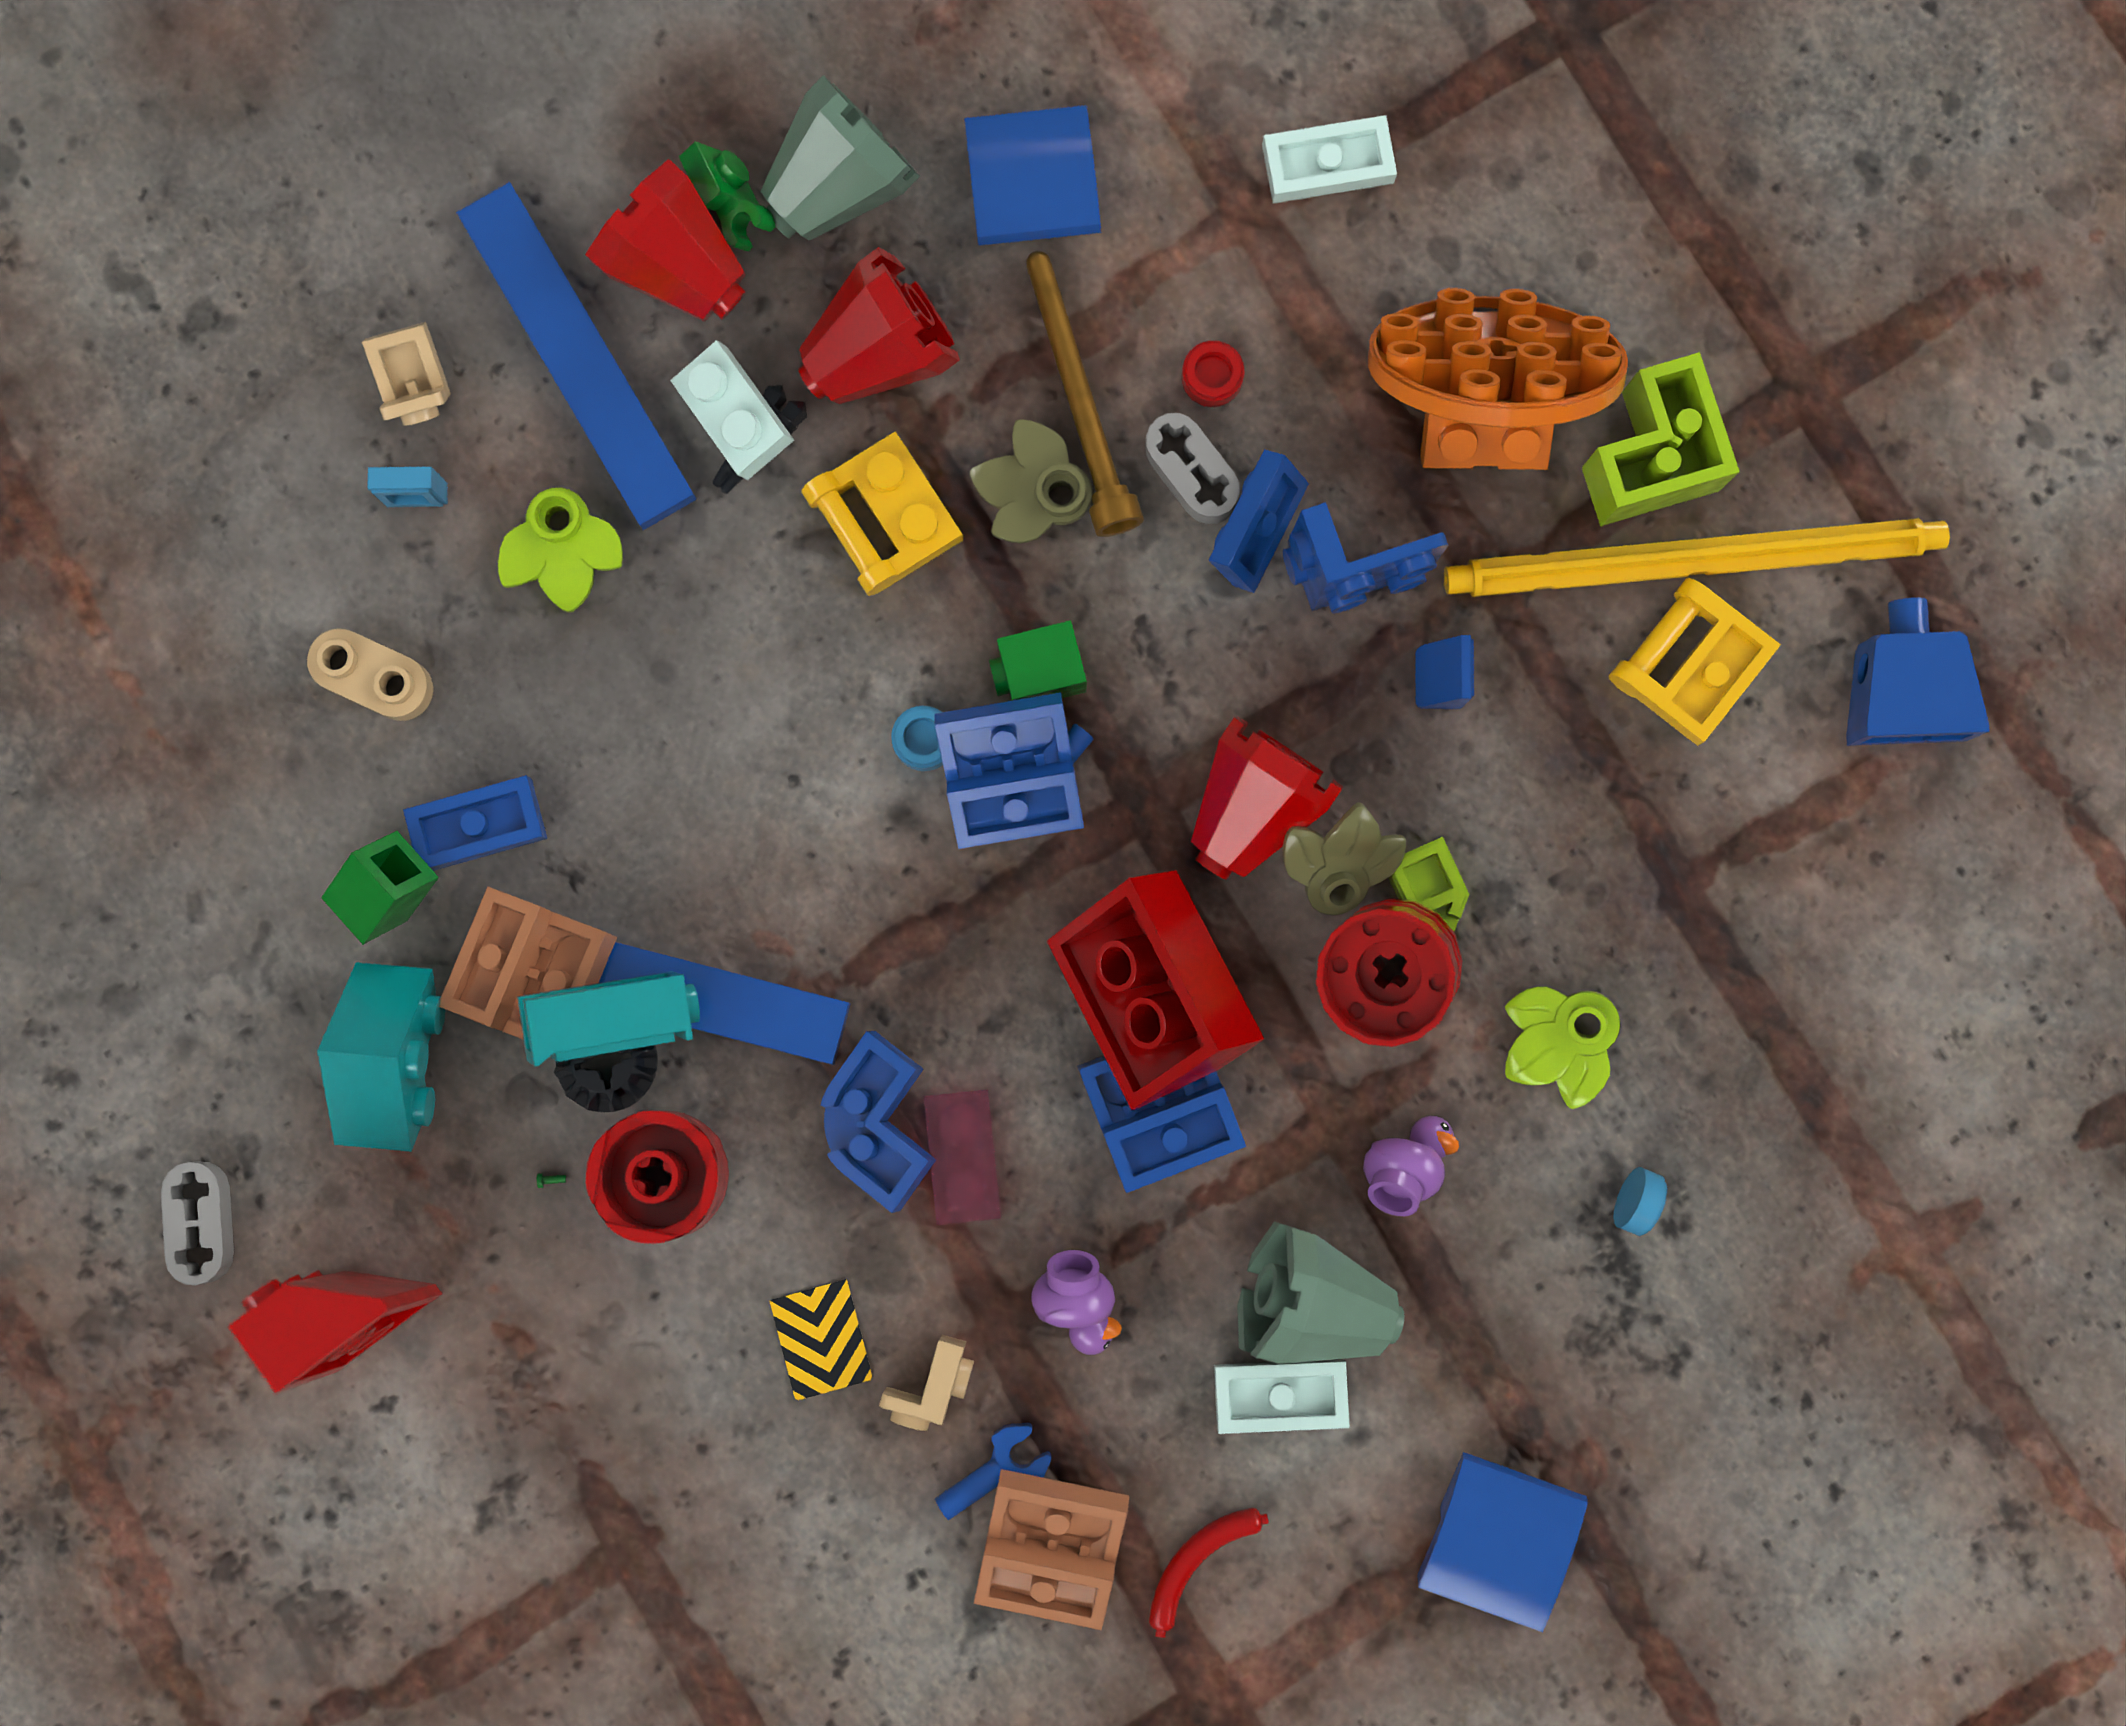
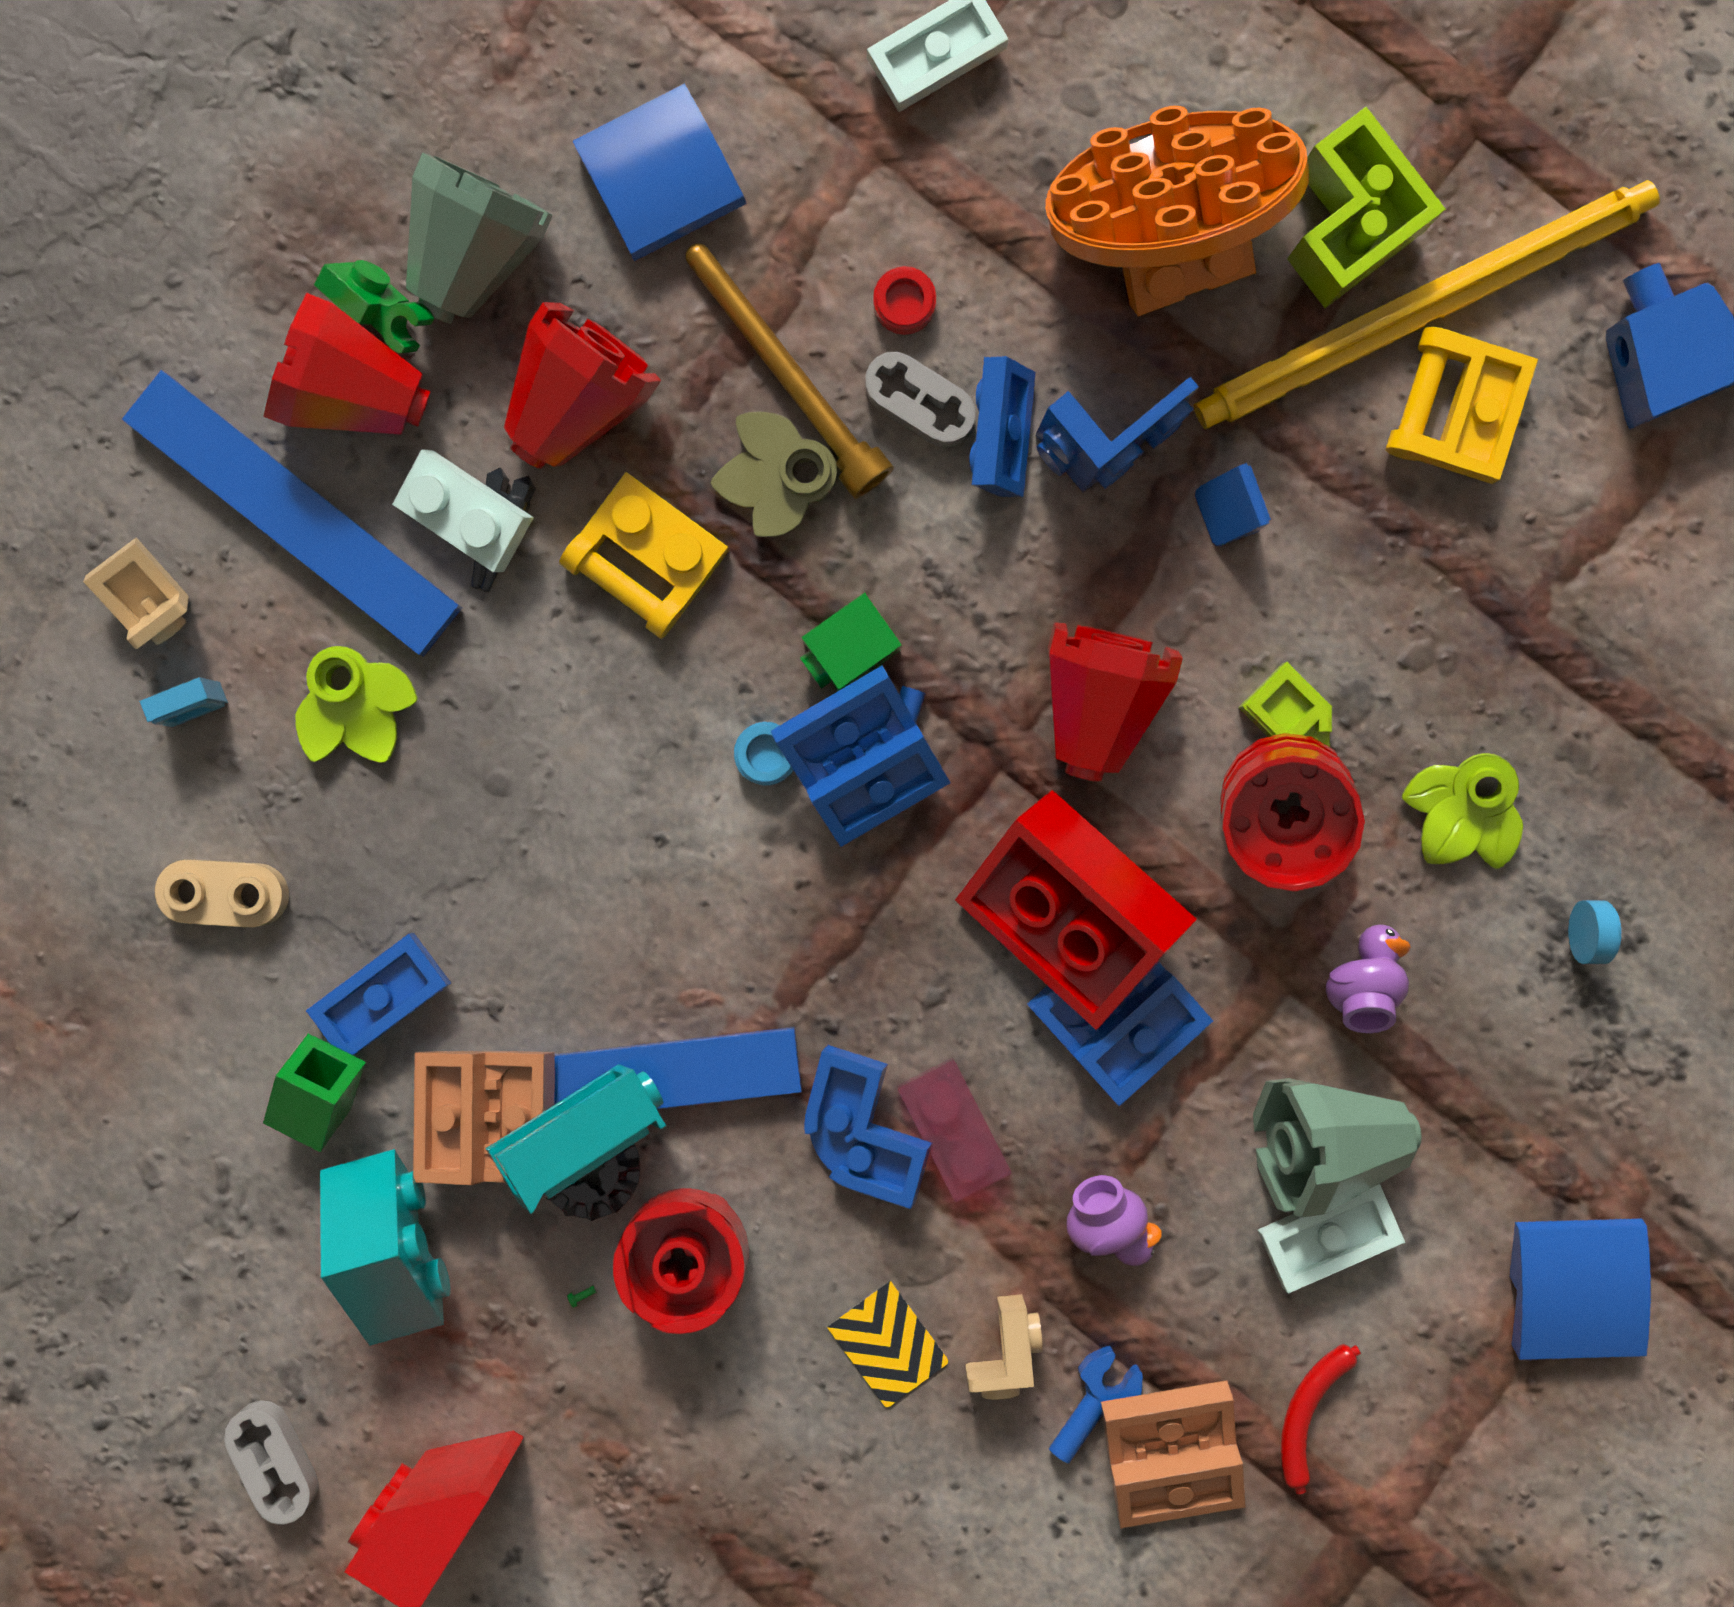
camera: 25 degrees left, 5 degrees up
olive plate [1282,802,1406,915] -> none

